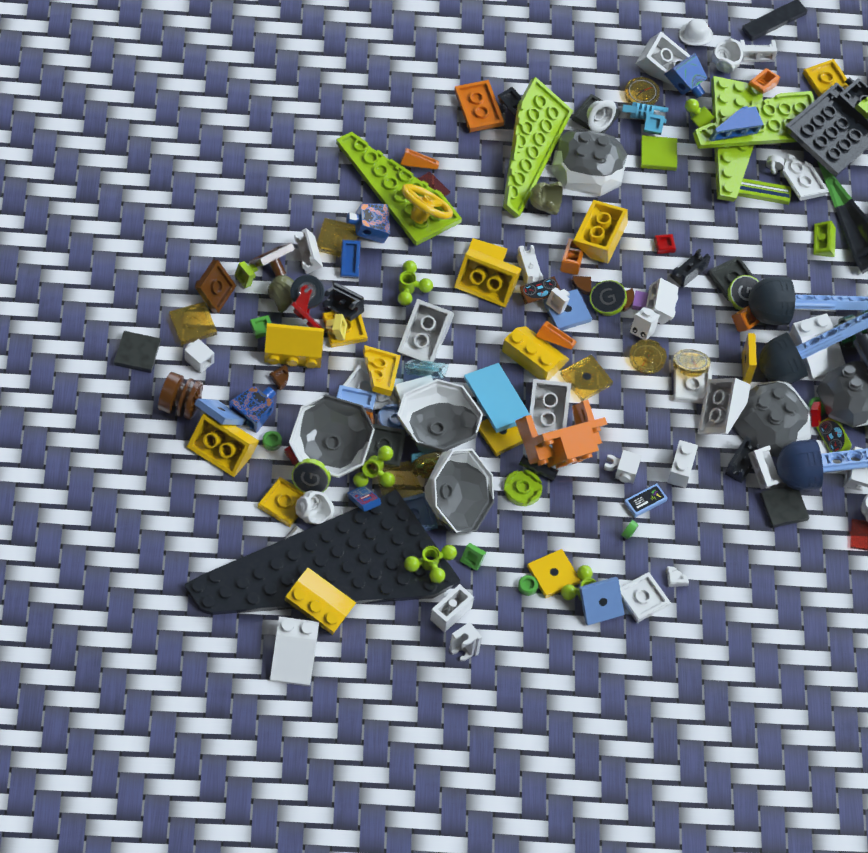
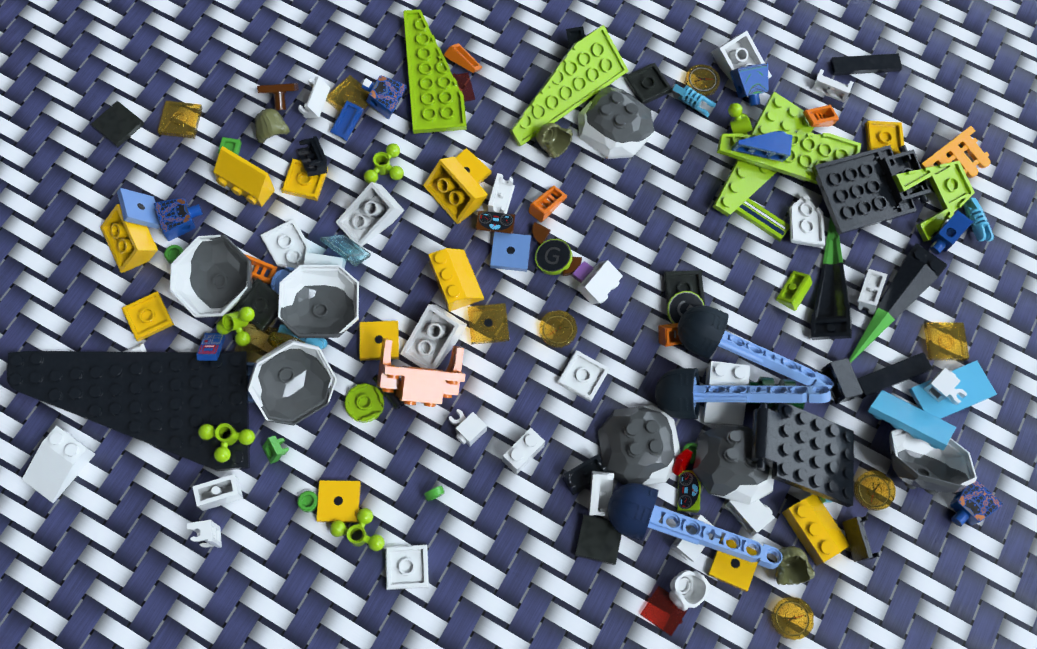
camera: 30 degrees right, 10 degrees up
reddish brown wheel [158,372,203,420] -> none
white brick [185,339,214,374] -> none
reddish brown tile [195,260,236,313] -> none
lime tile [234,261,258,288] -> none
reddish brown tile [270,365,289,390] -> none
yellow slope [284,568,356,635] -> none
plate [290,275,326,333] -> none
black tile [292,458,331,493] -> none
white hair [295,490,334,524] -> none
light yellow tile [325,314,347,340] -> none
light blue tile [336,385,377,412] -> none
yellow wing [363,345,401,396] -> none
yellow piece [401,184,453,224] -> none
orange plate [454,80,504,132] -> none
medium azure tile [464,363,530,433] -> none
orange slope [536,321,577,350] -> none
white tile [546,288,570,314] -> none
yellow slope [573,200,628,264] -> none
medium blue tile [579,577,625,625] -> none
white hat [587,100,616,132] -> none
tile [624,484,668,518] -> none
white brick [630,307,660,341] -> none
lime tile [641,135,677,171] -> none
medium azure tile [643,113,665,135] -> none
red tile [654,234,676,254] -> none
white tile [666,566,689,587] -> none
black hinge [670,249,711,288] -> none
clear yellow tile [673,349,711,377] -> none
white hat [679,19,713,46] -> none
white slope [697,378,751,435] -> none
white hair [712,38,743,73] -> none
yellow tile [742,333,757,384] -> none
white tile [766,155,785,175] -> none

